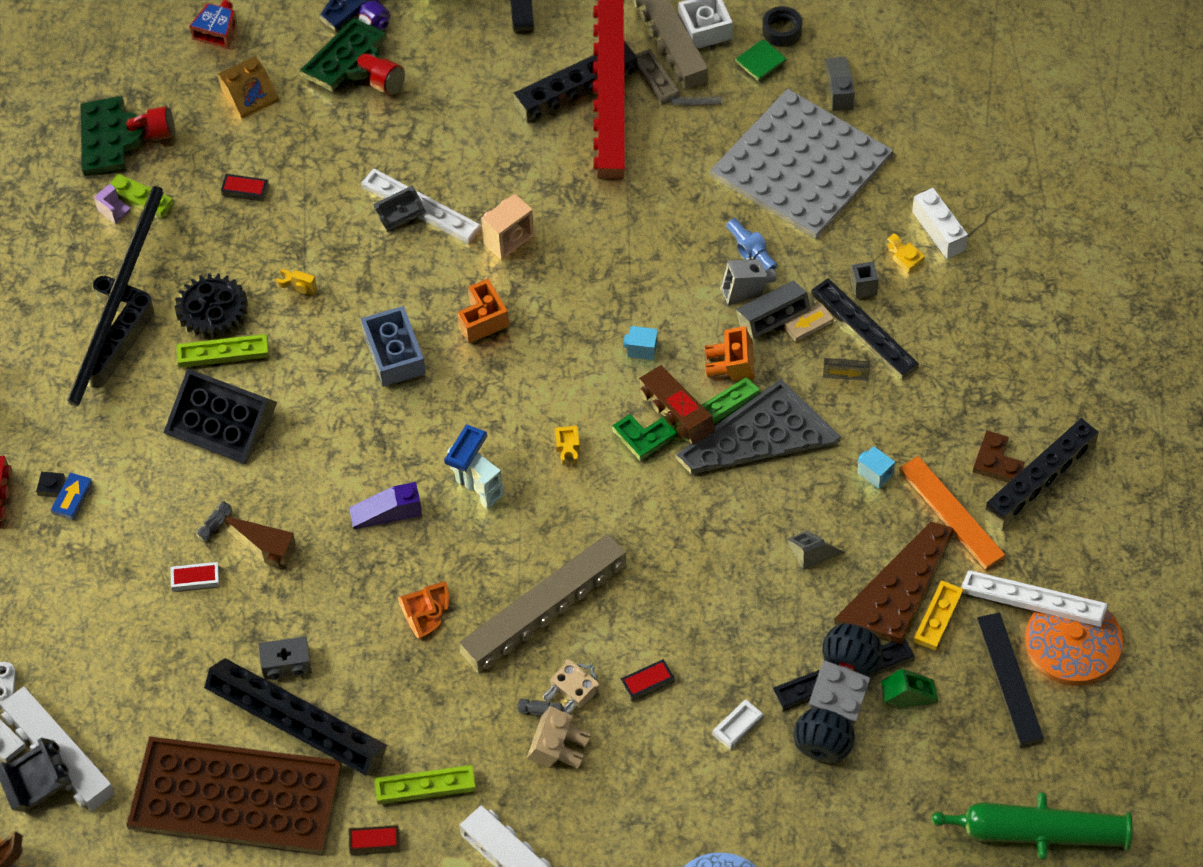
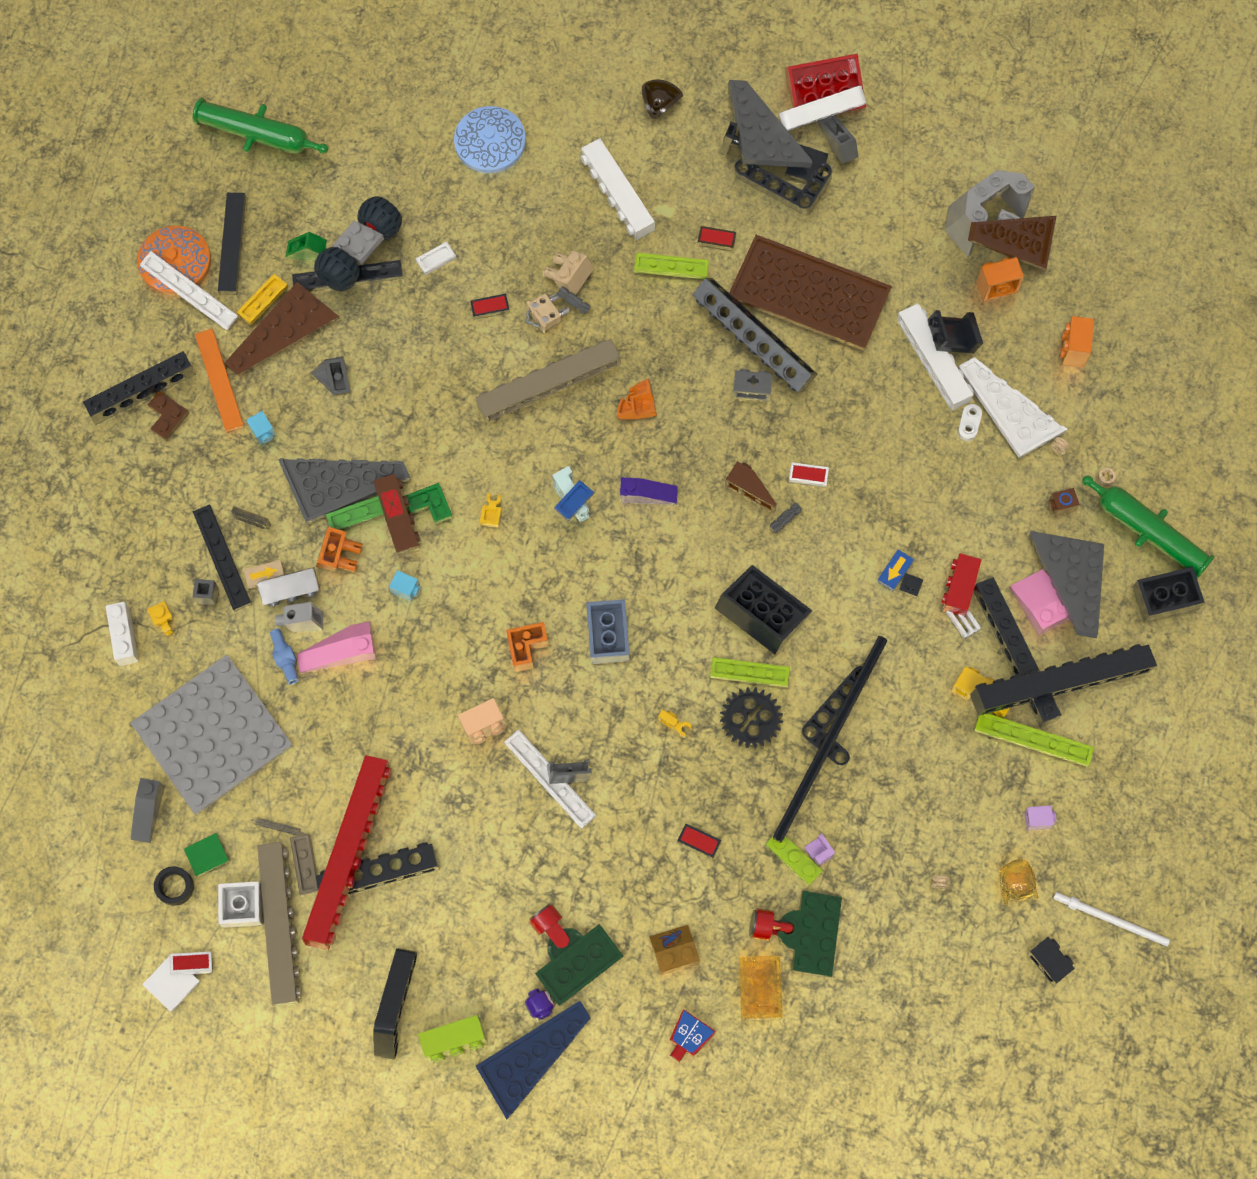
camera: 165 degrees left, 15 degrees up
none -> bright pink wedge [297,621,376,673]
none -> clear yellow brick [738,956,783,1021]

